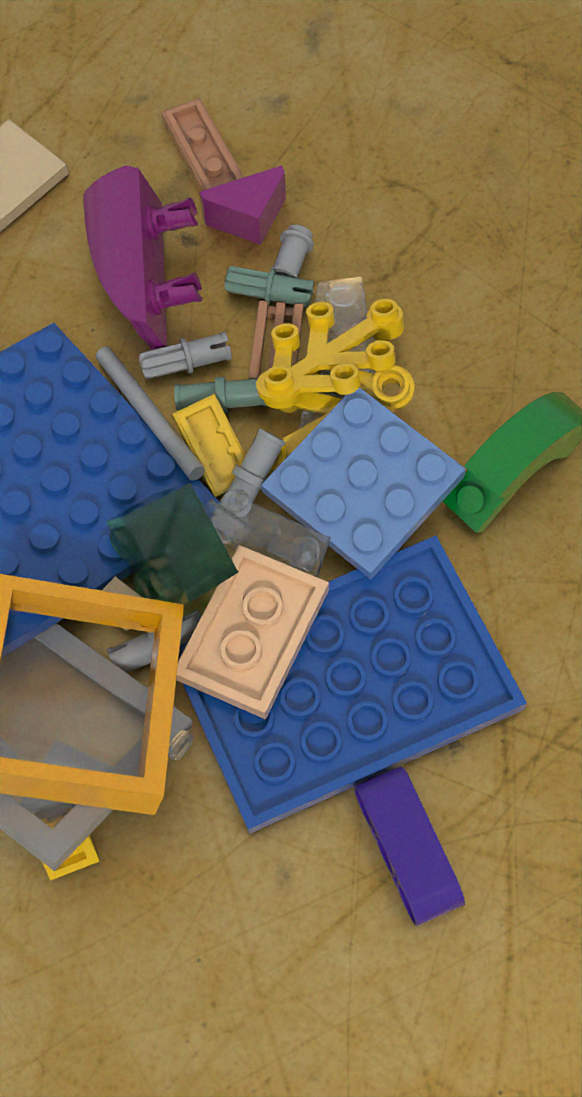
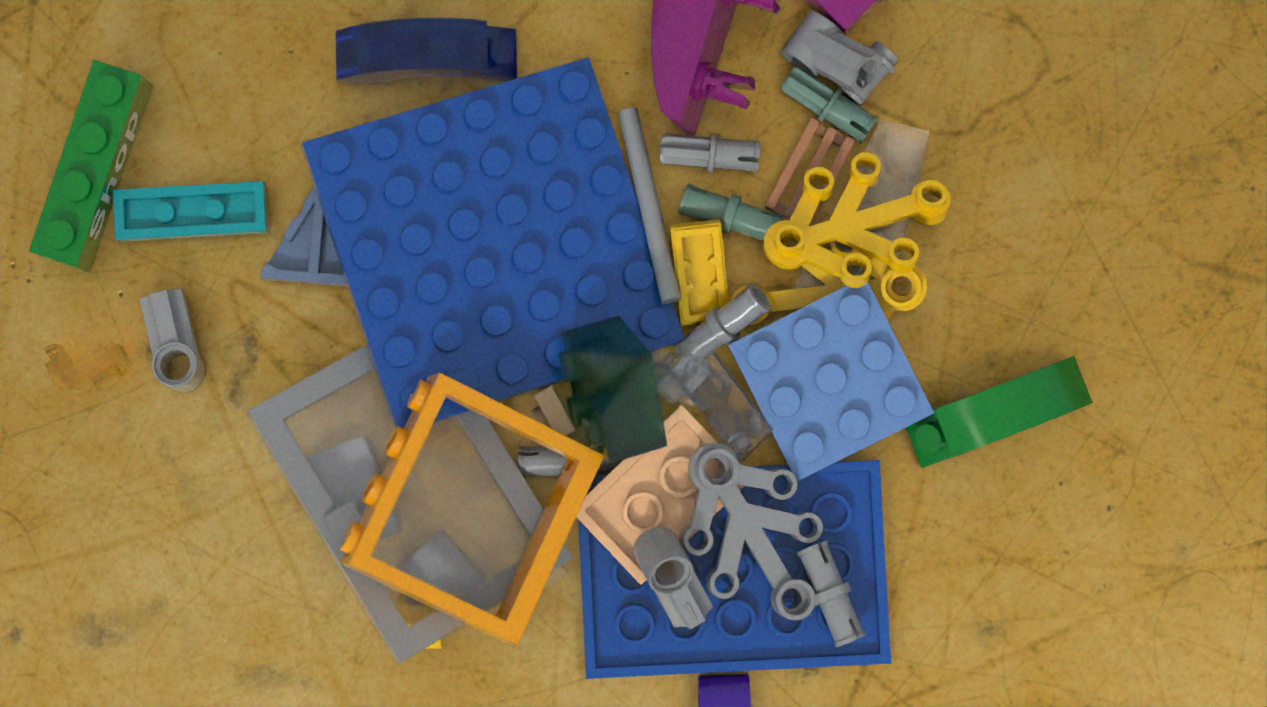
camera: 20 degrees right, 20 degrees up
none -> light grey piece [633,527,713,629]
none -> light grey plant [679,443,823,620]
none -> light grey piece [780,10,883,95]
none -> light grey pin [797,540,866,648]

